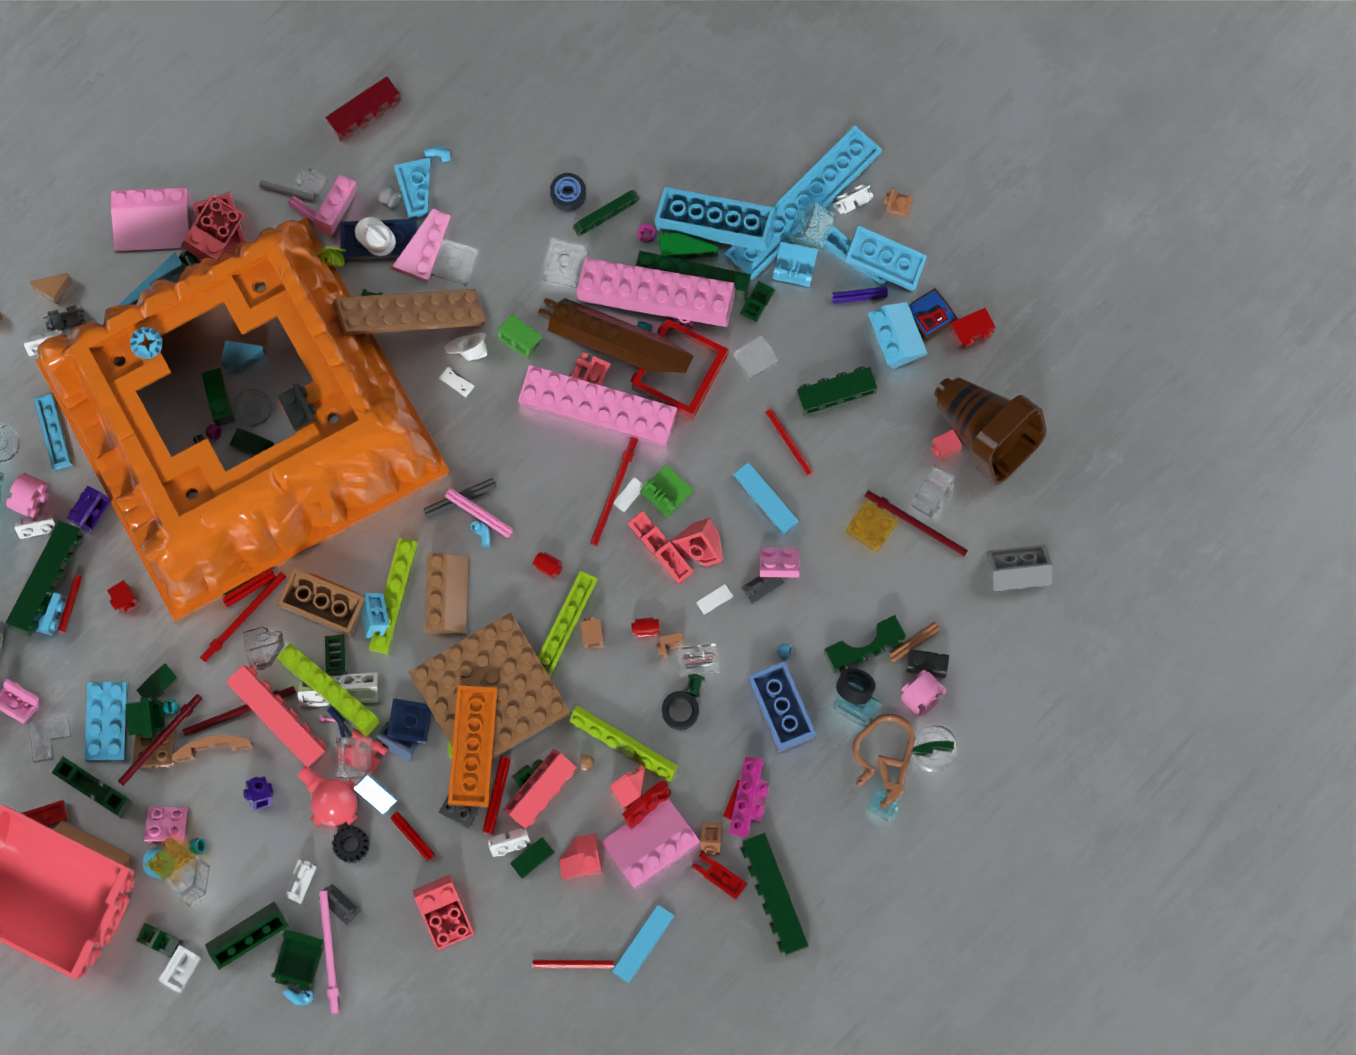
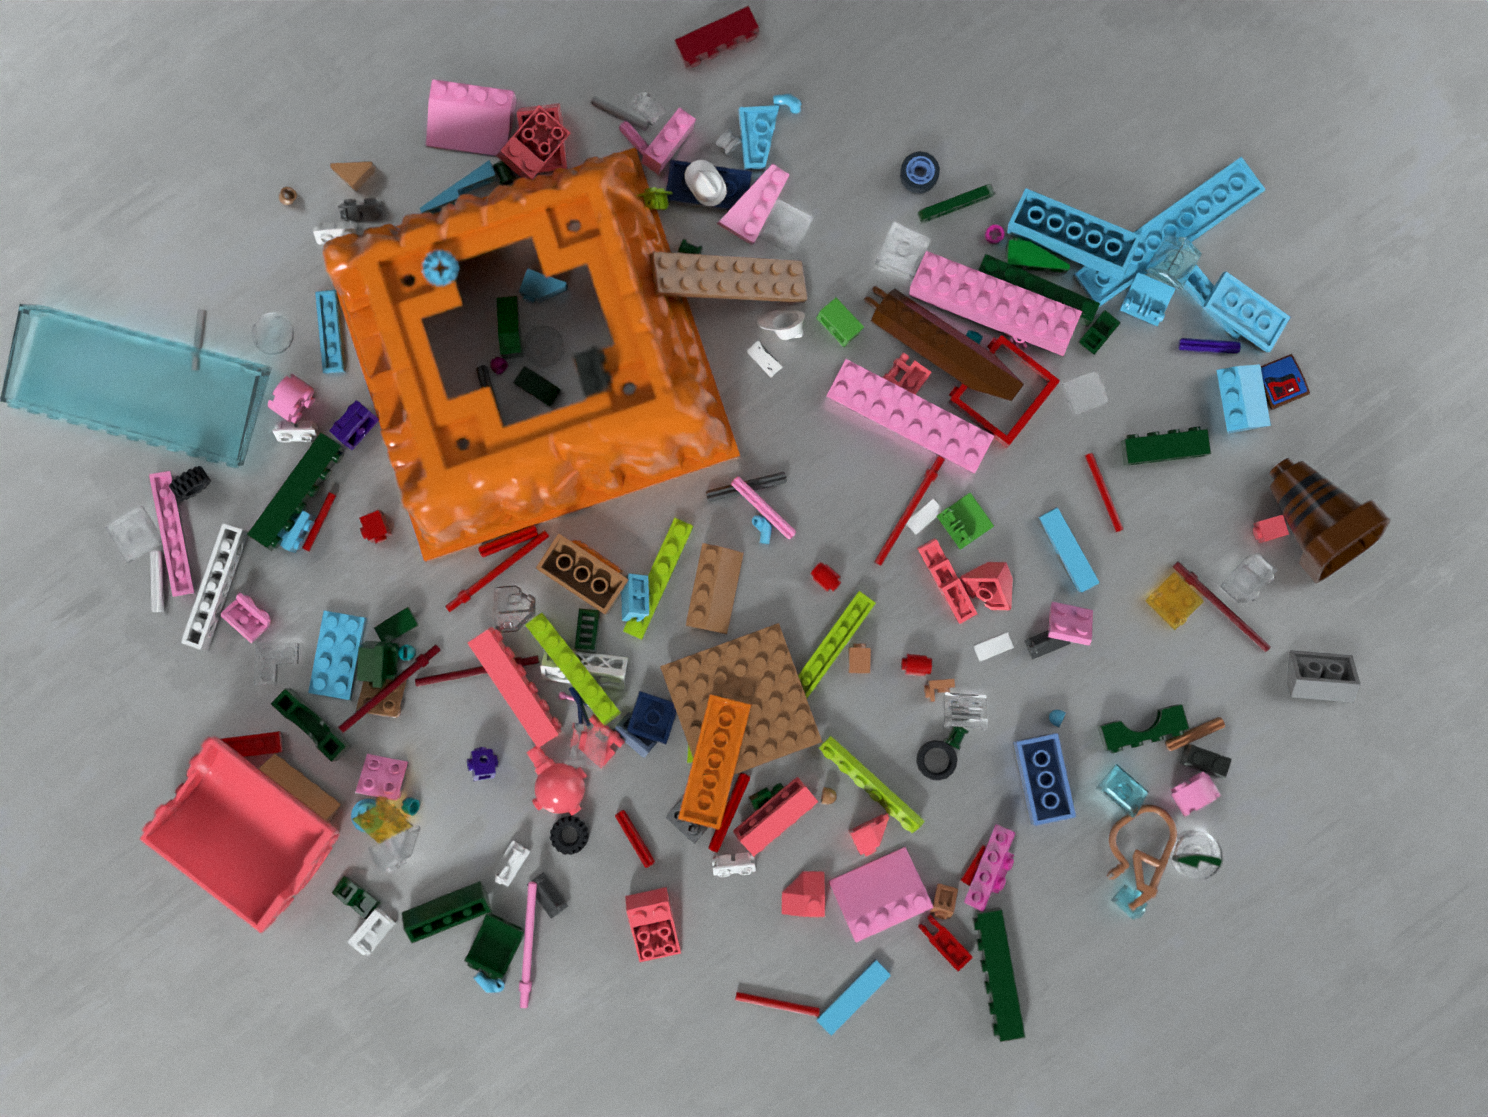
camera: 10 degrees right, 10 degrees up
nougat slope [172,735,254,762] -> none
tile [354,773,397,814] -> none
dark green slope [510,837,556,879] -> none
red hinge [622,781,672,829] -> none
white hinge [833,184,874,214] -> none
black tyre [836,668,876,705] -> none
nougat bracket [884,188,913,217] -> none
red brick [949,307,995,349] -> none

